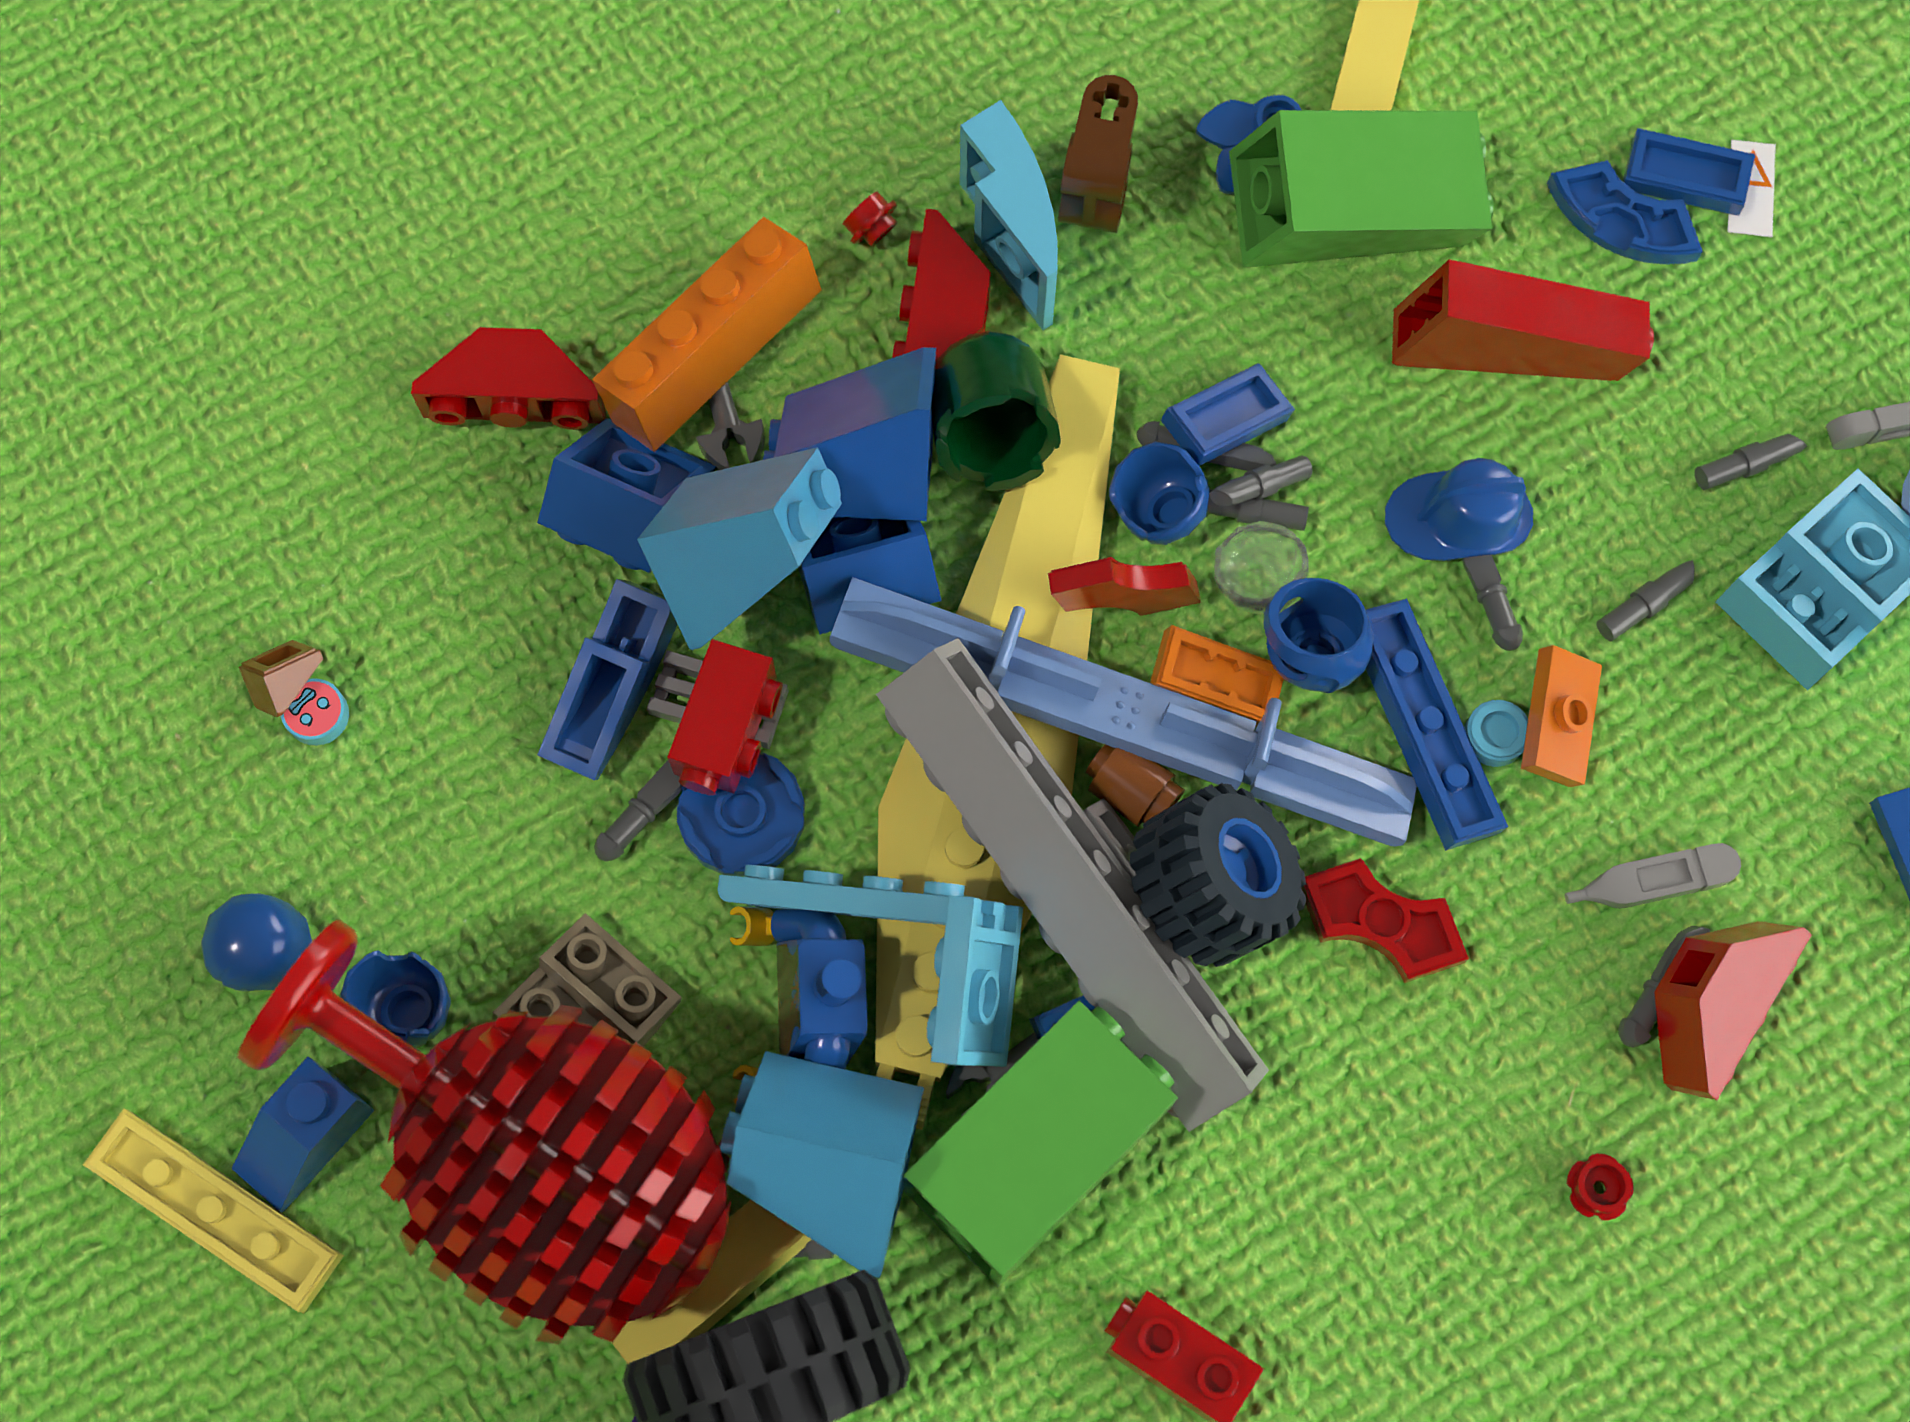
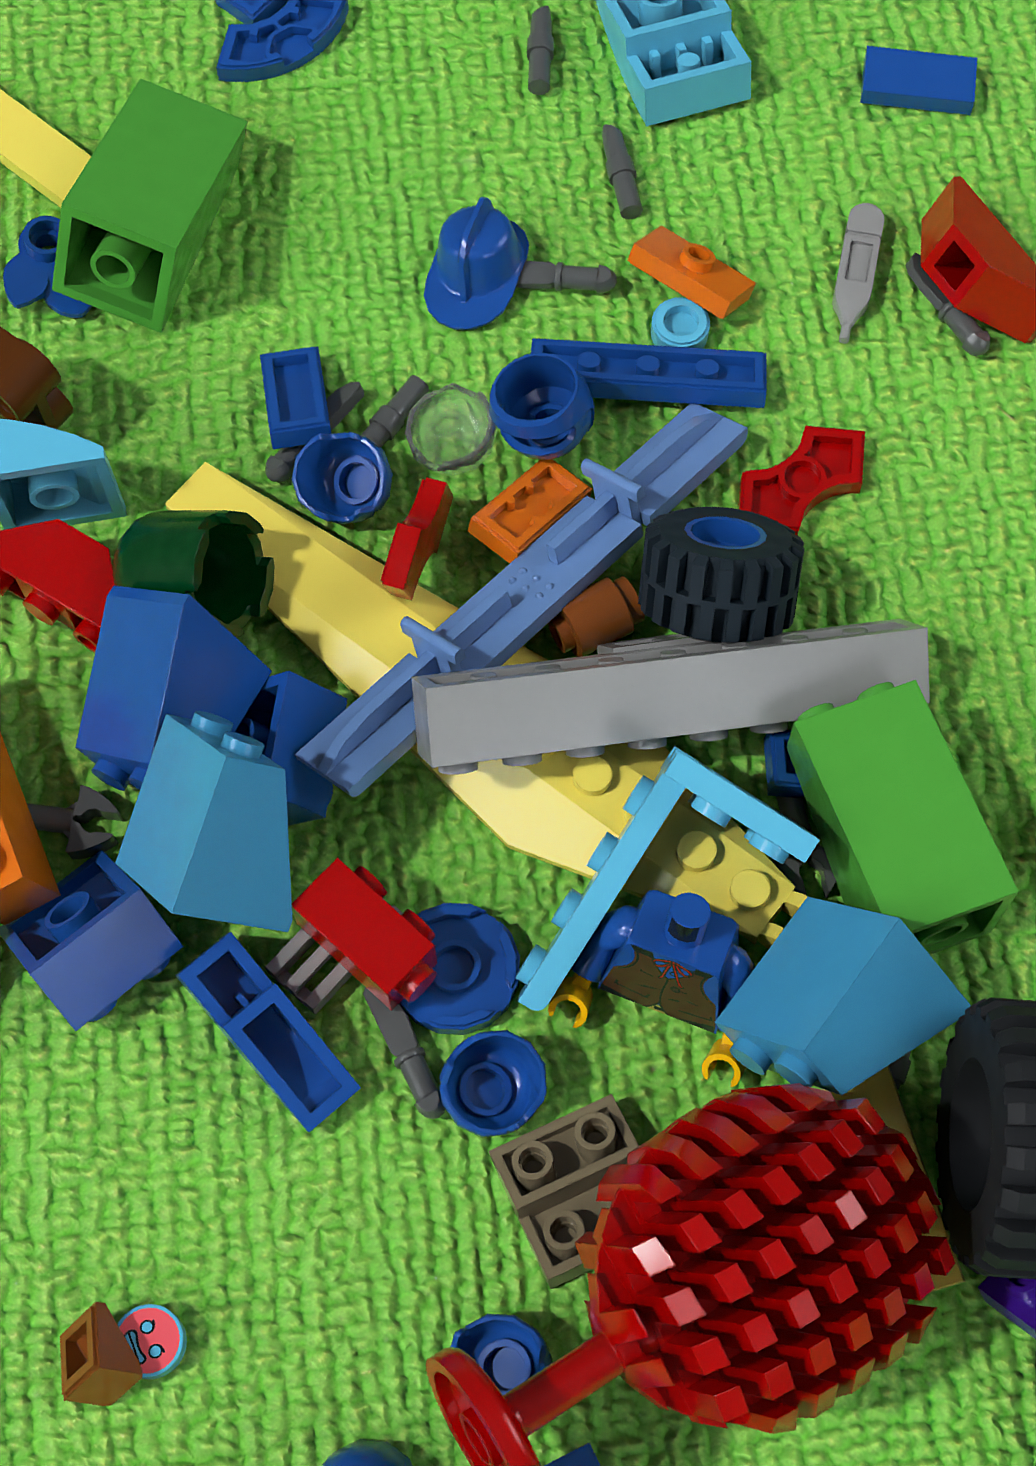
camera: 65 degrees left, 5 degrees down
dark grey piece [1209,455,1312,507] -> none
red slope [1392,259,1654,381] -> none
none -> blue hair [439,1030,547,1138]

